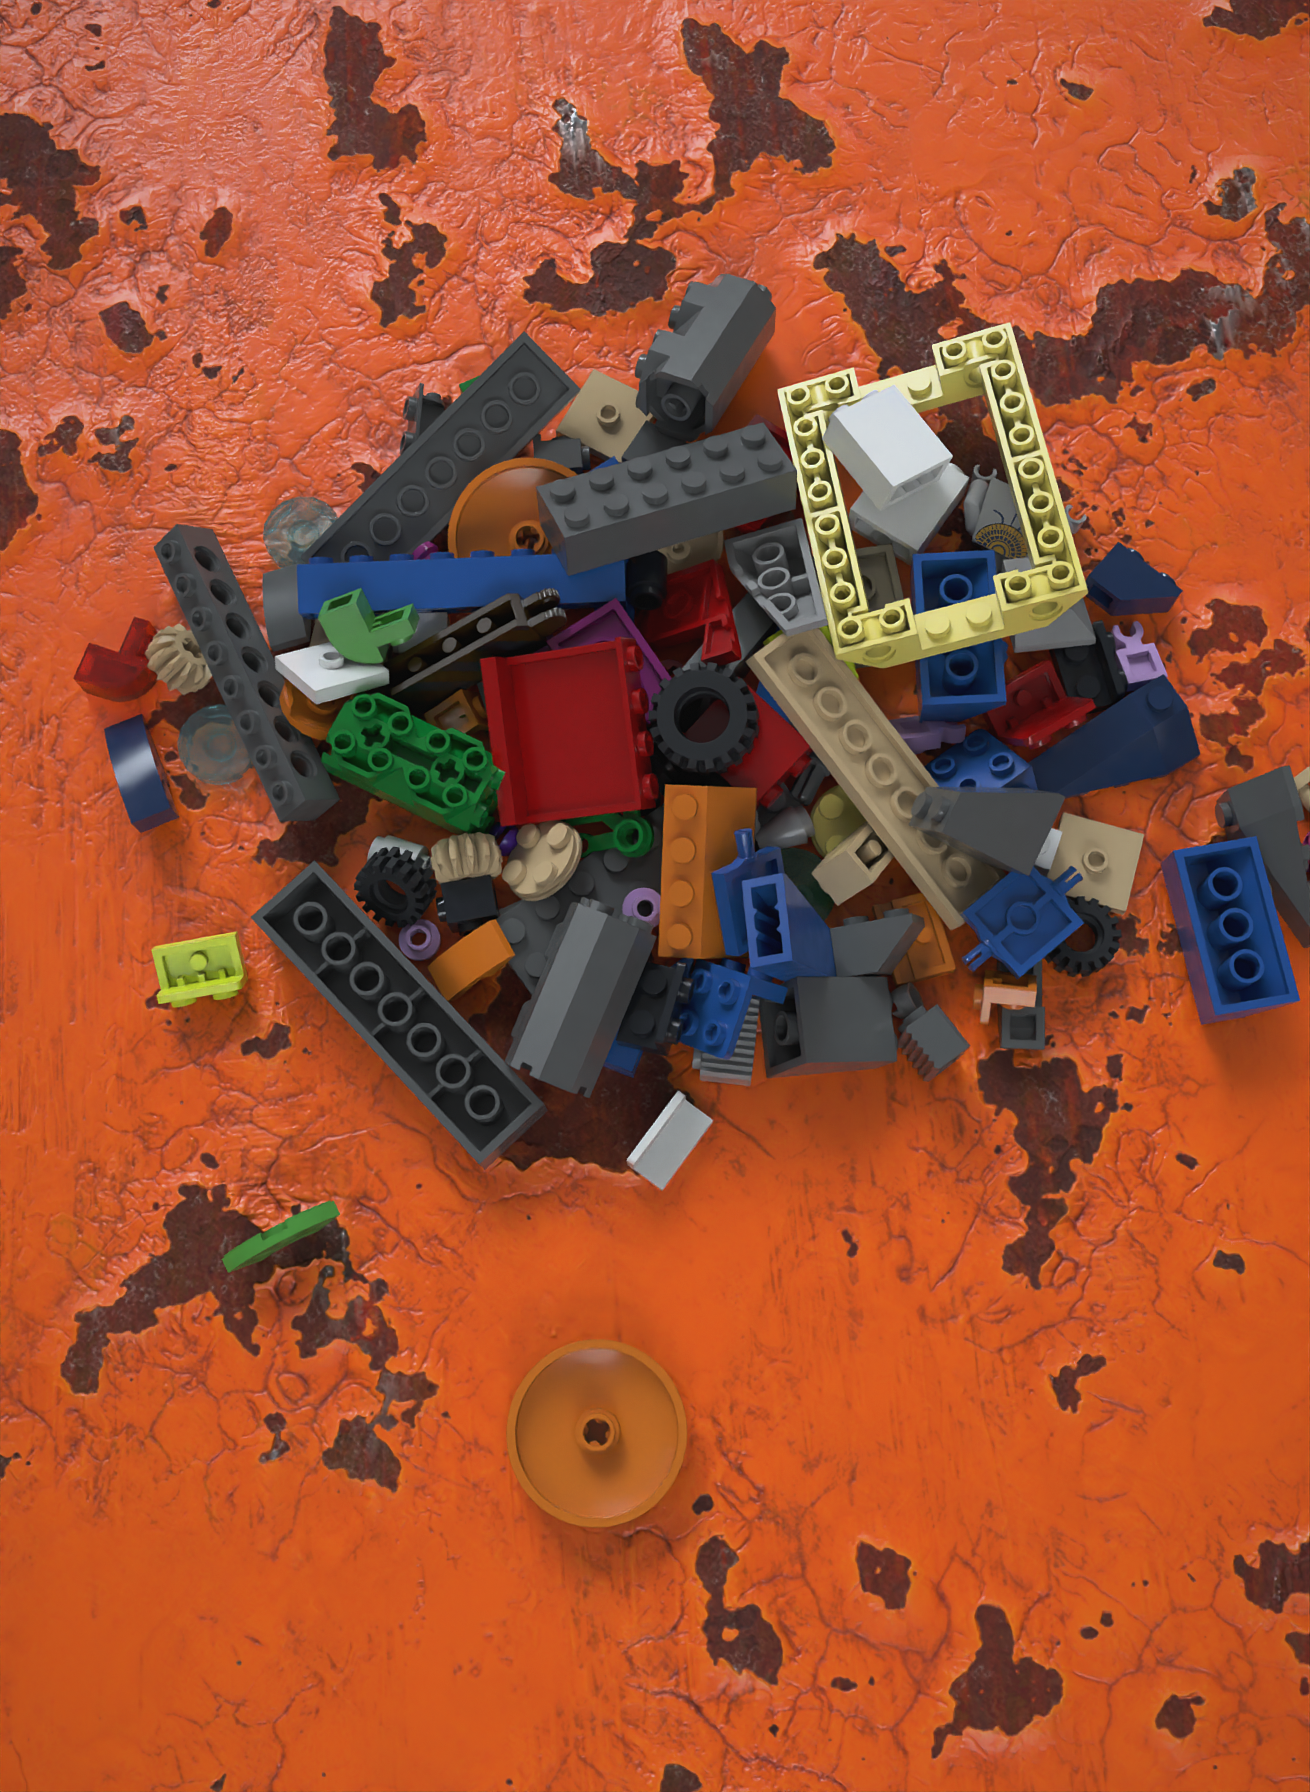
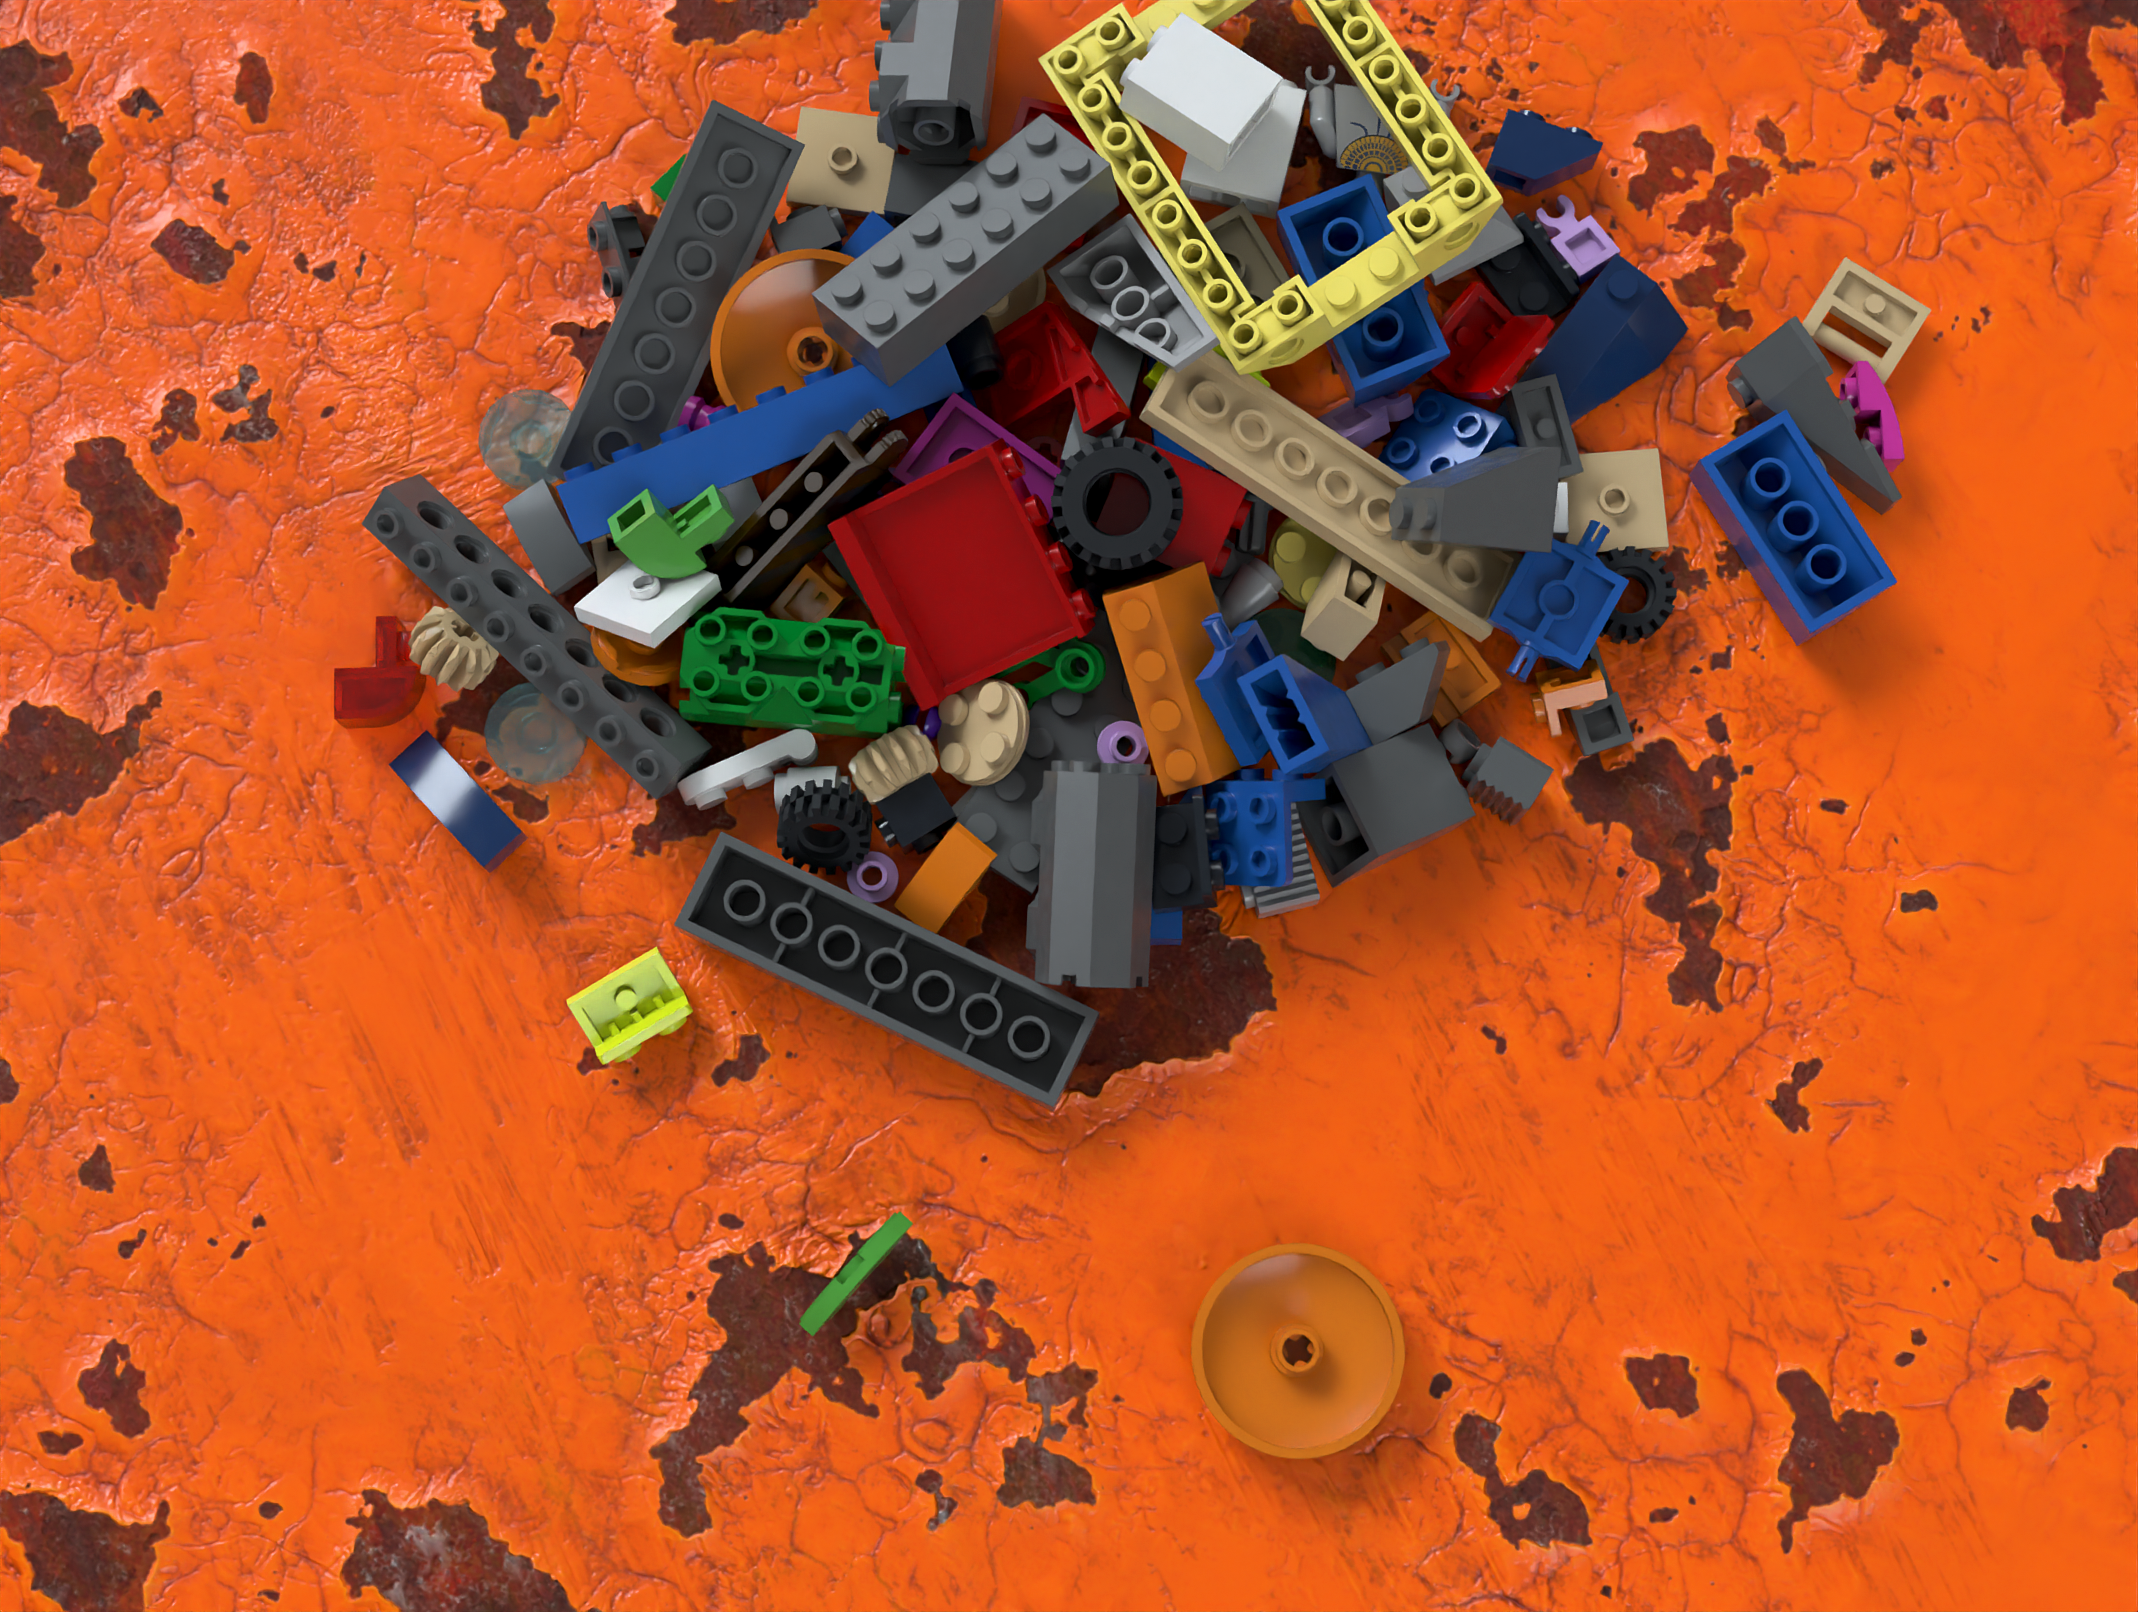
camera: 25 degrees left, 5 degrees up
white panel [626,1090,713,1191] -> none
none -> white plate [677,728,819,810]
none -> dark grey plate [1504,374,1584,480]

